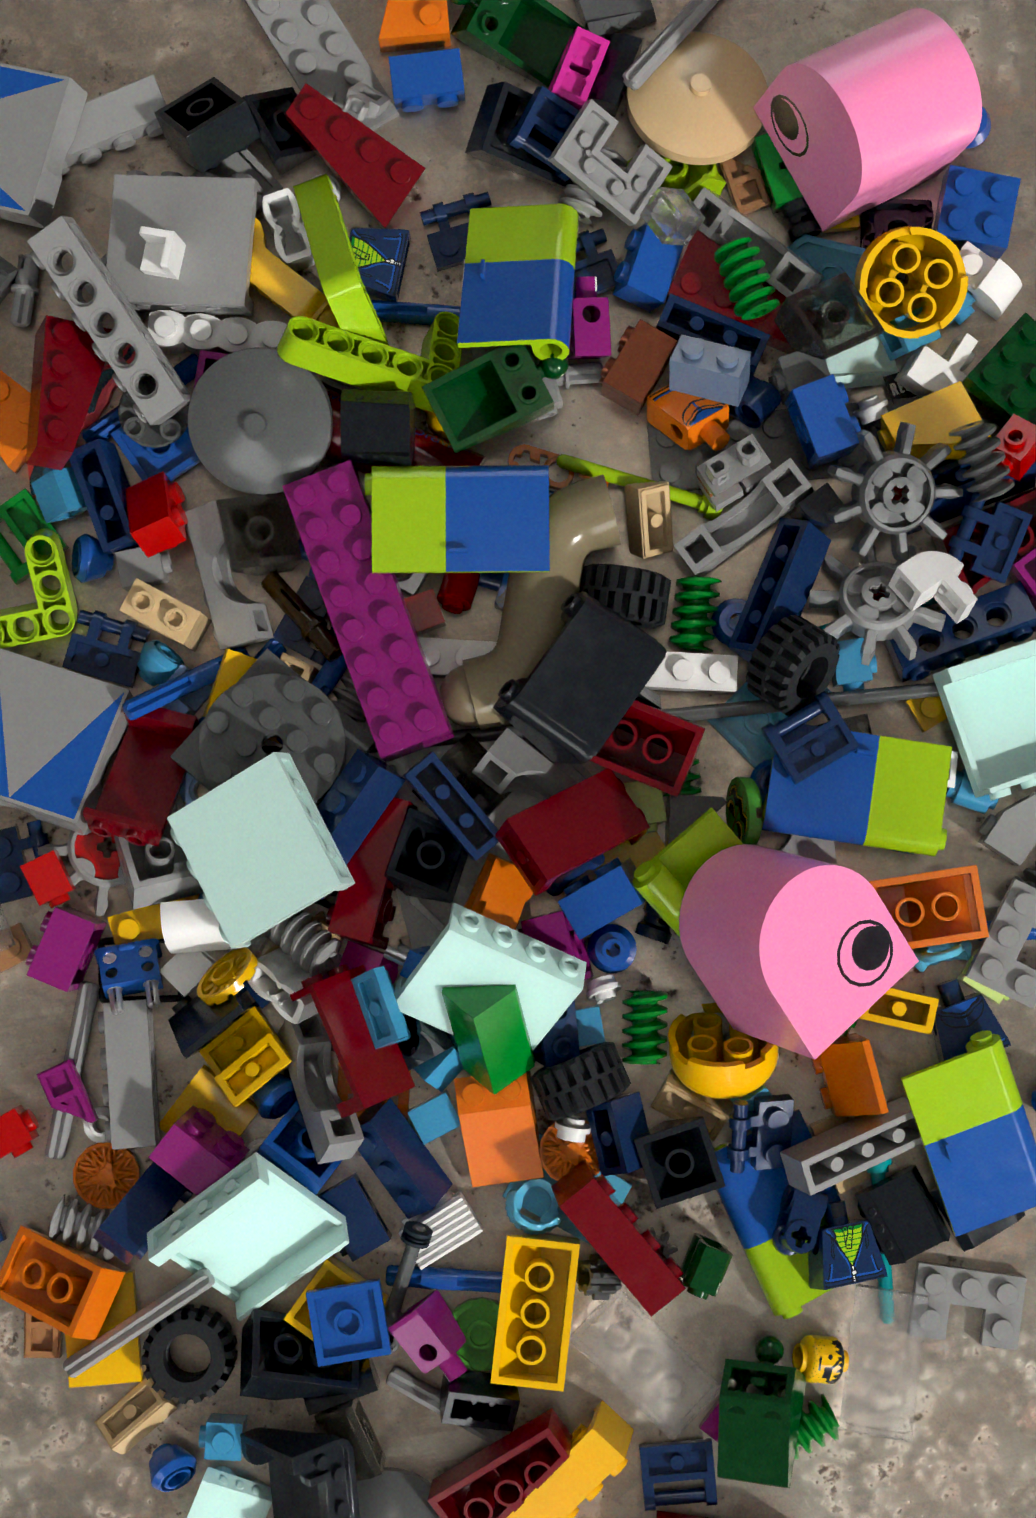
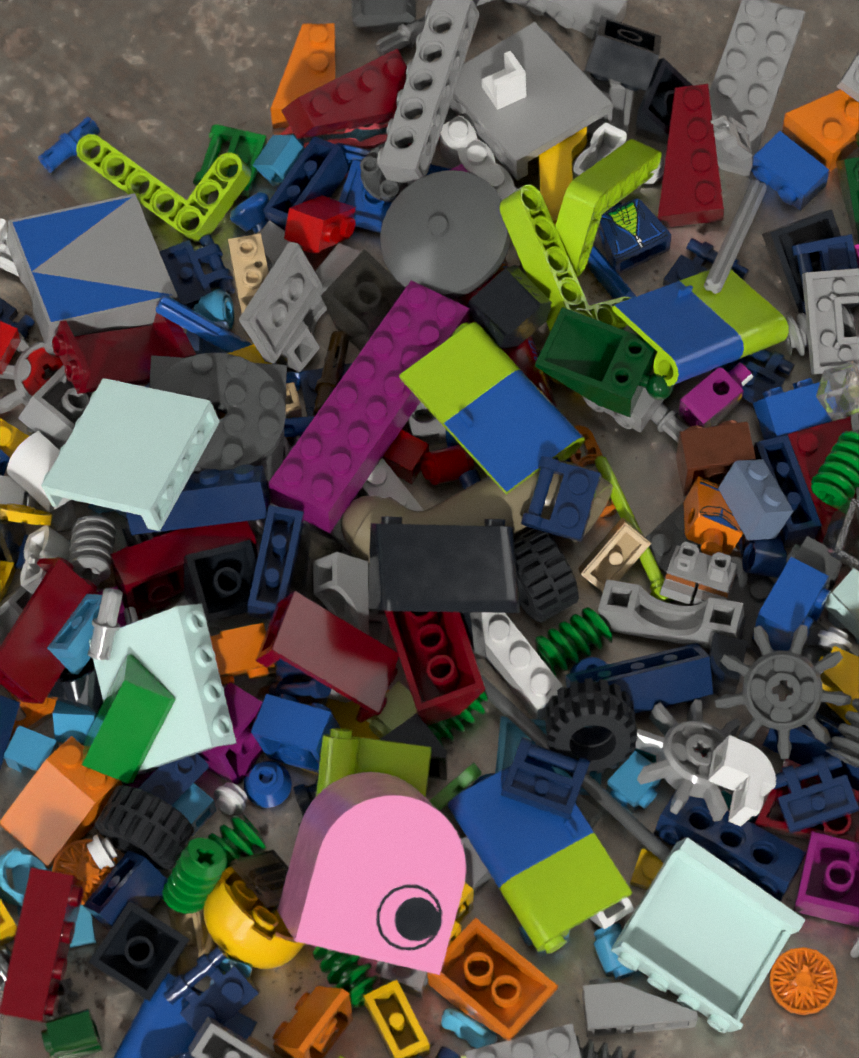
camera: 50 degrees right, 20 degrees down
none -> light grey axle [87,588,123,660]
none -> green piece [162,838,227,914]
none -> clear smoke piece [231,849,289,908]
none -> light grey tile [239,242,324,364]
none -> dark blue plate [521,456,602,542]
none -> light grey axle [704,179,767,294]

